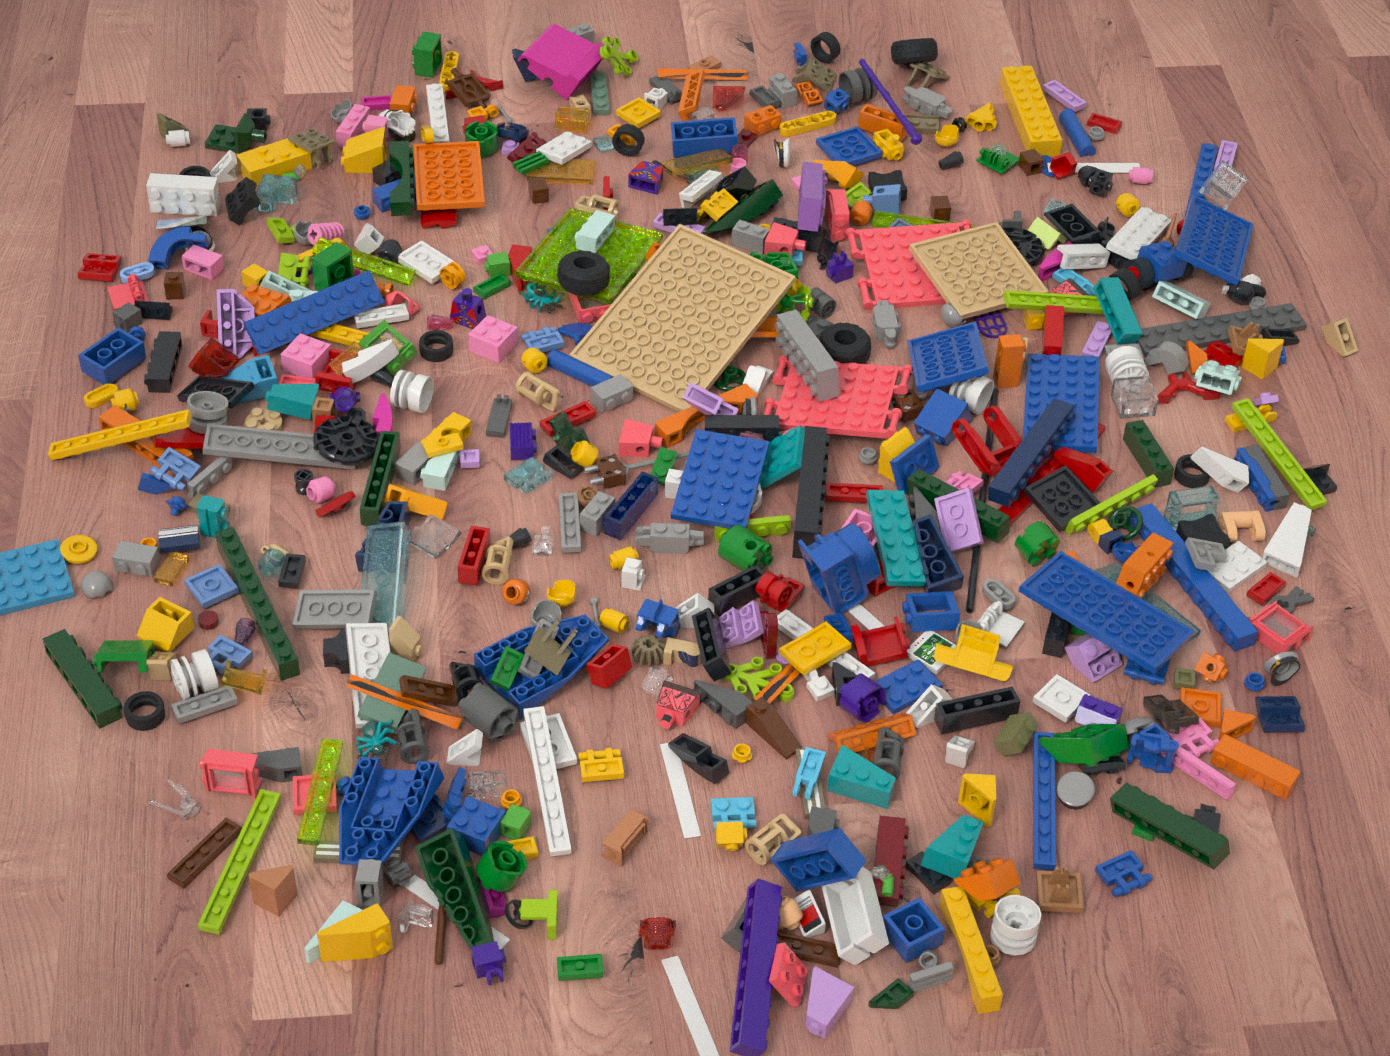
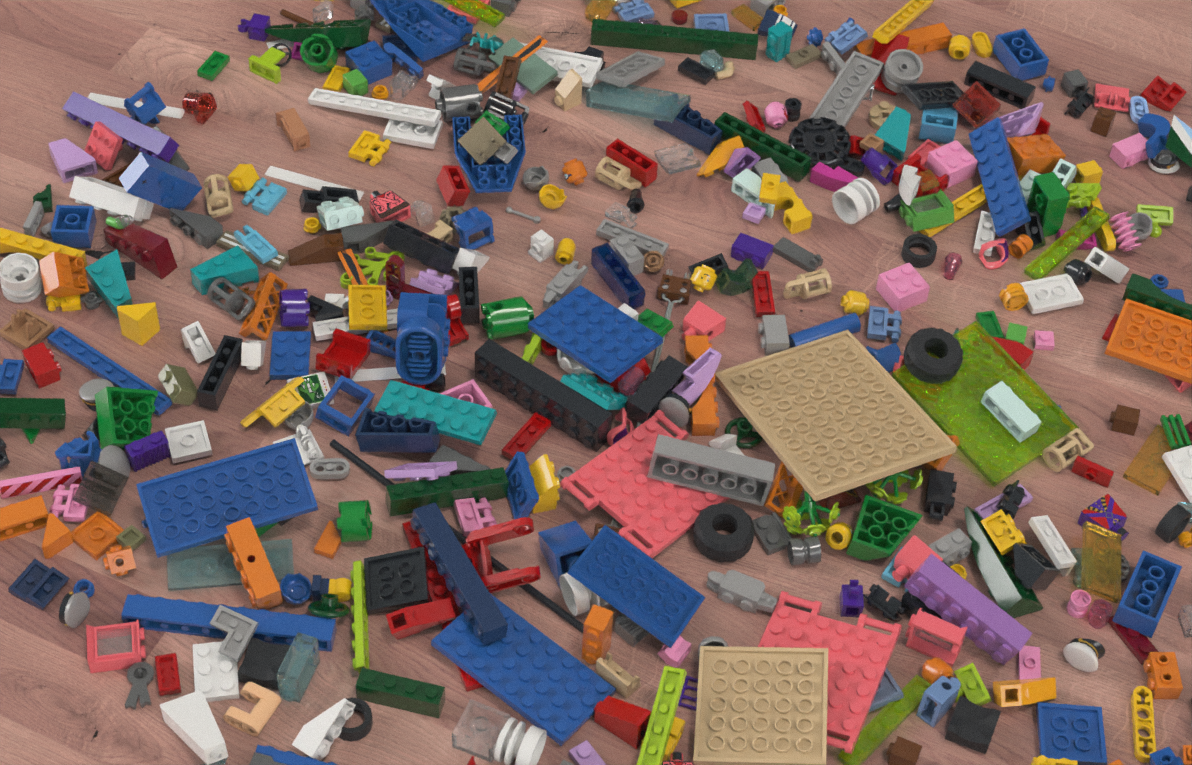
camera: 120 degrees right, 5 degrees up
dark purple torso [449,288,486,329] -> none
clear light blue plate [504,457,553,493] -> none
yellow brick [599,608,630,634] -> none
none -> red brick [21,342,62,389]
none -> blue piece [124,82,166,125]
none -> light aqua brick [316,197,364,231]
none -> medium lavender slope [724,147,760,178]

